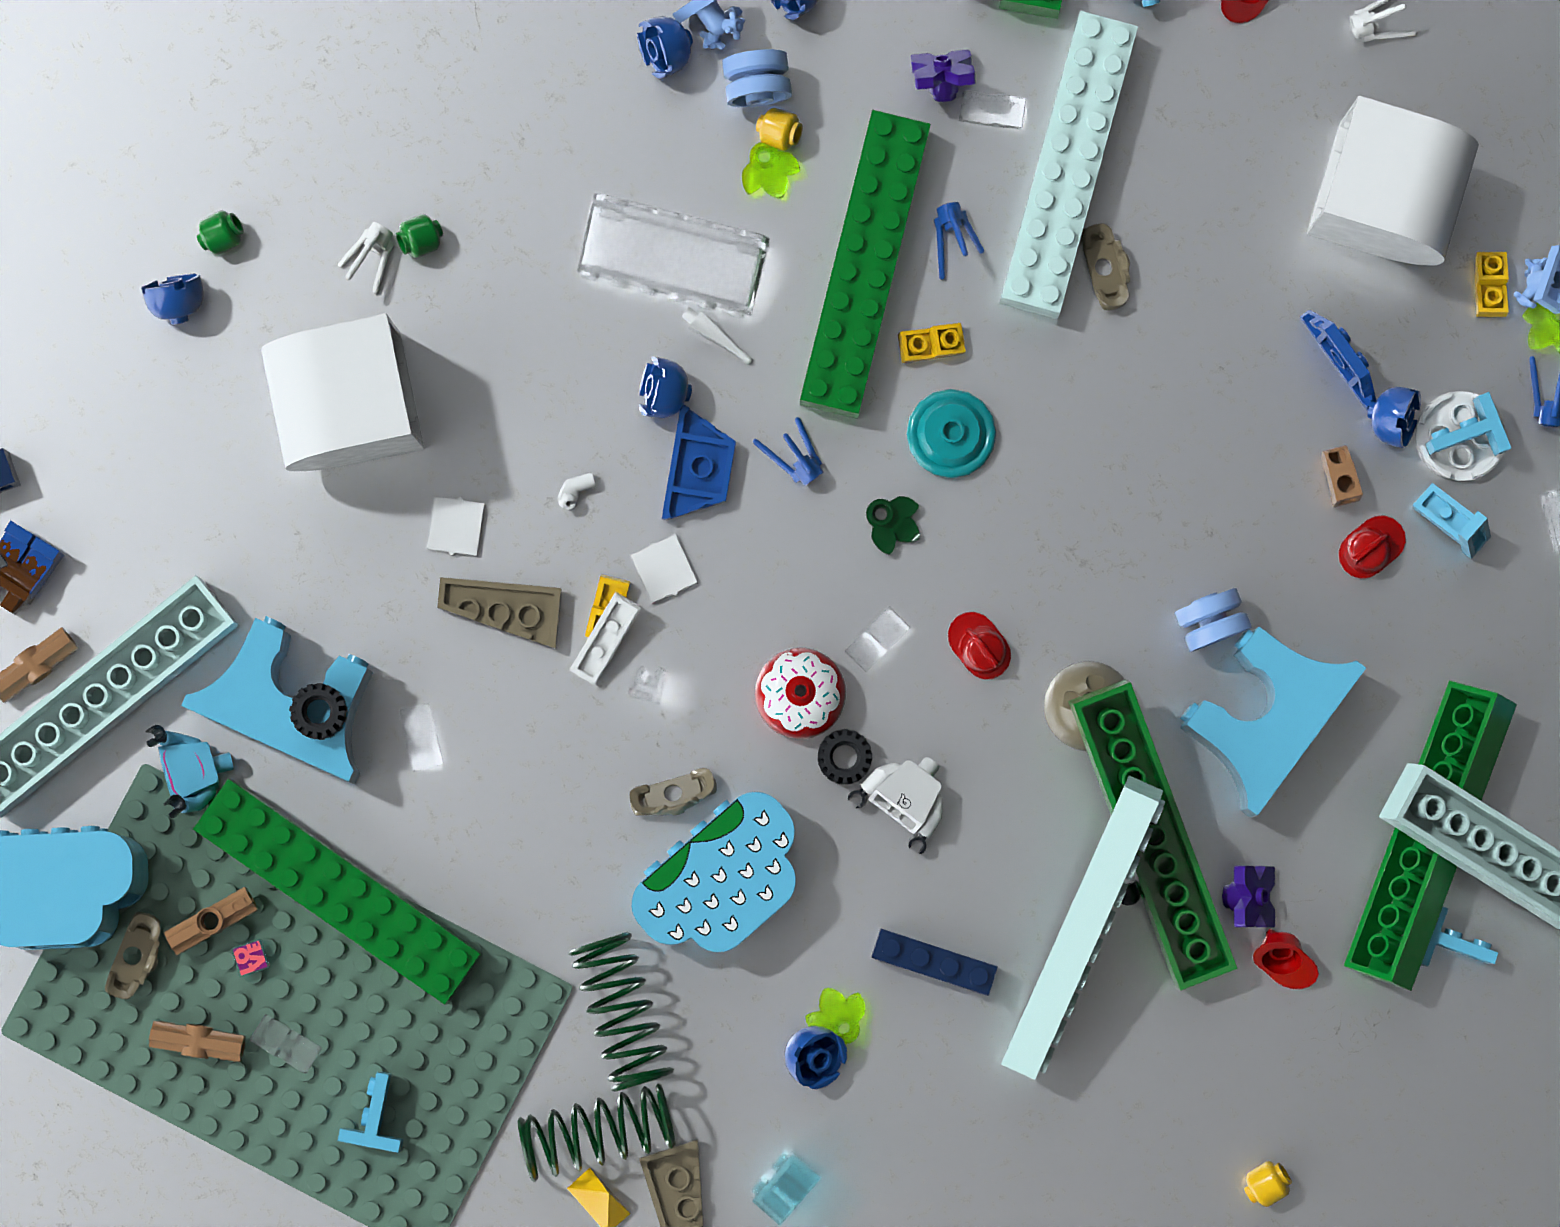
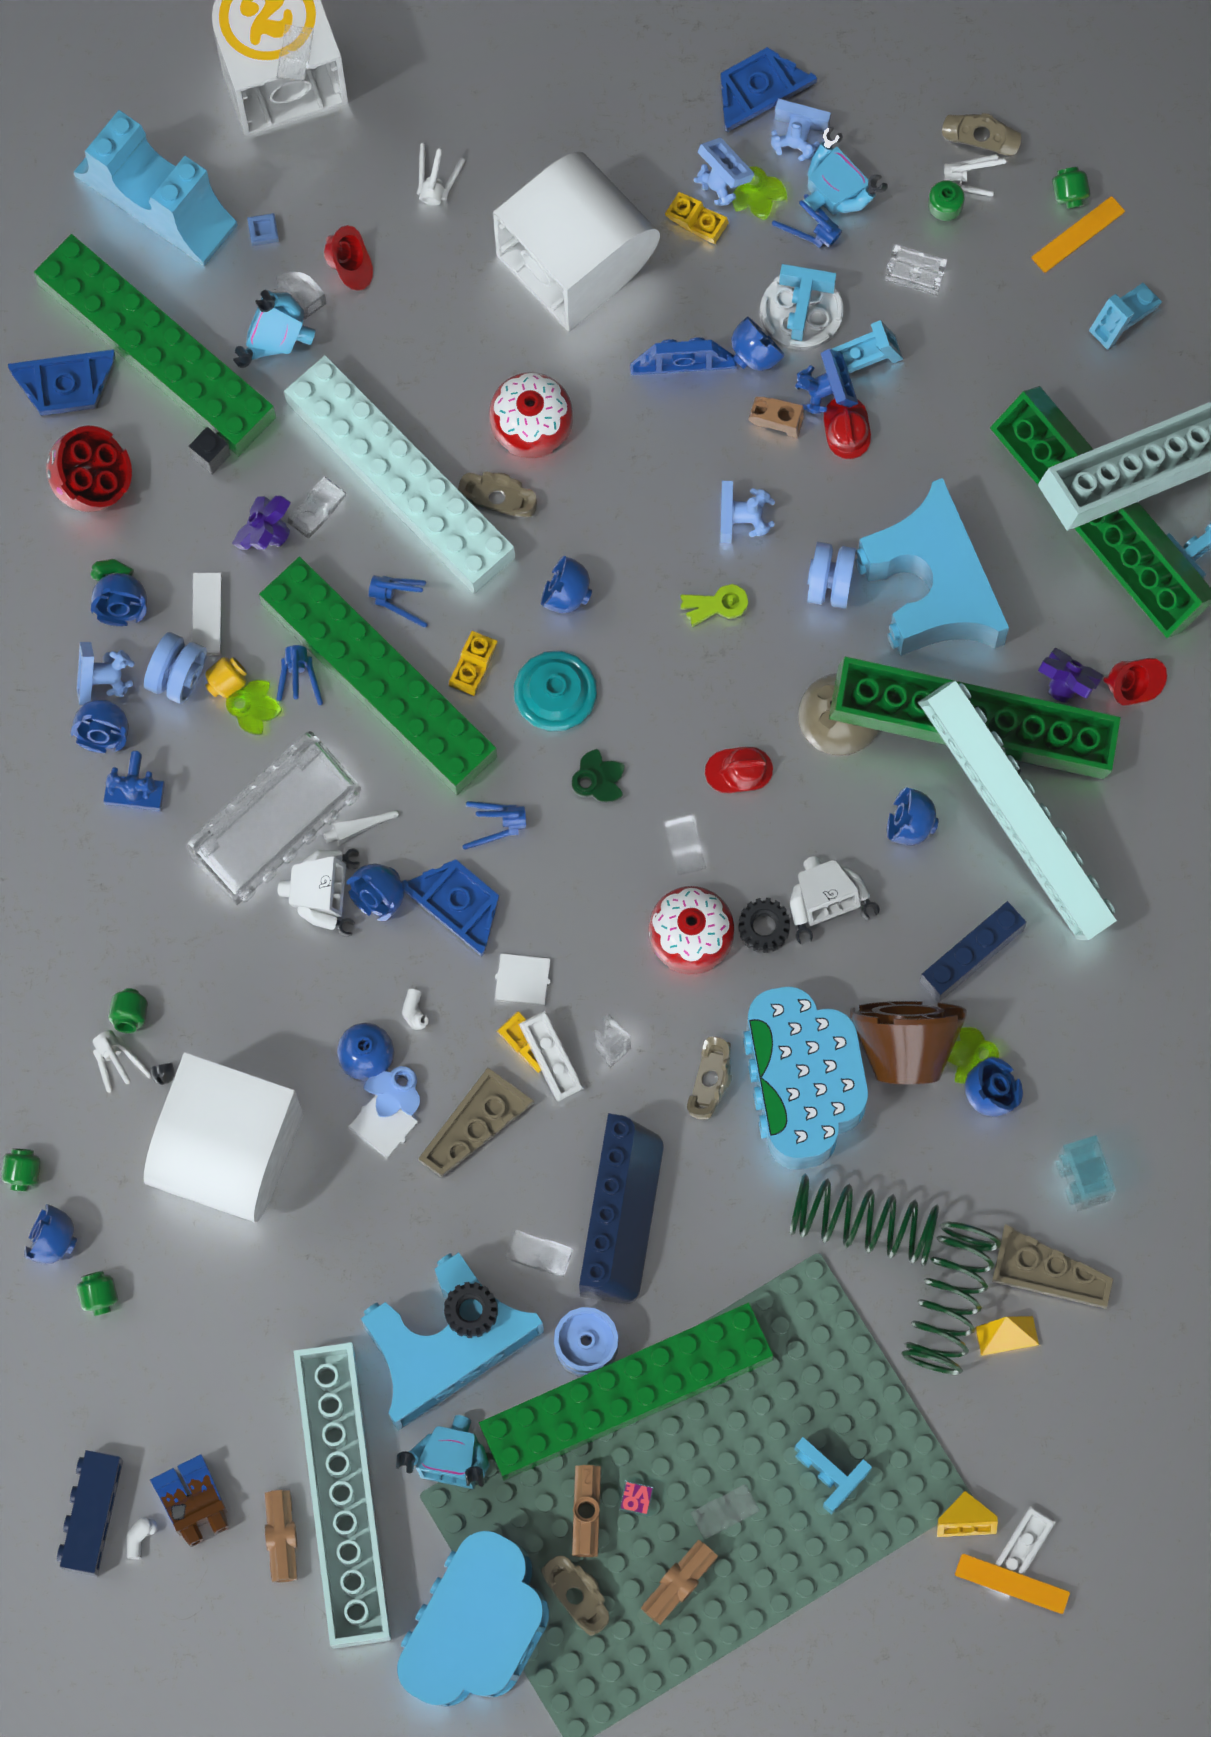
camera: 55 degrees left, 10 degrees down
none -> green head [76,1271,118,1316]
none -> blue piece [103,751,165,811]
none -> black hinge [150,1063,174,1085]
none -> white tile [192,572,222,656]
none -> blue plant [276,645,323,705]
none -> white torso [278,848,360,937]
none -> blue cylinder [337,1023,395,1082]
none -> light blue plate [364,1066,420,1117]
none -> cylinder [489,372,573,458]
none -> blue cylinder [541,556,592,613]
none -> light blue wheel [554,1307,619,1377]
none -> dark blue windscreen [579,1113,664,1304]
none -> lime piece [680,584,748,627]
none -> light blue piece [720,481,775,543]
none -> blue piece [795,348,858,414]
none -> reddish brown cone [850,1001,967,1084]
none -> blue cylinder [886,787,939,846]

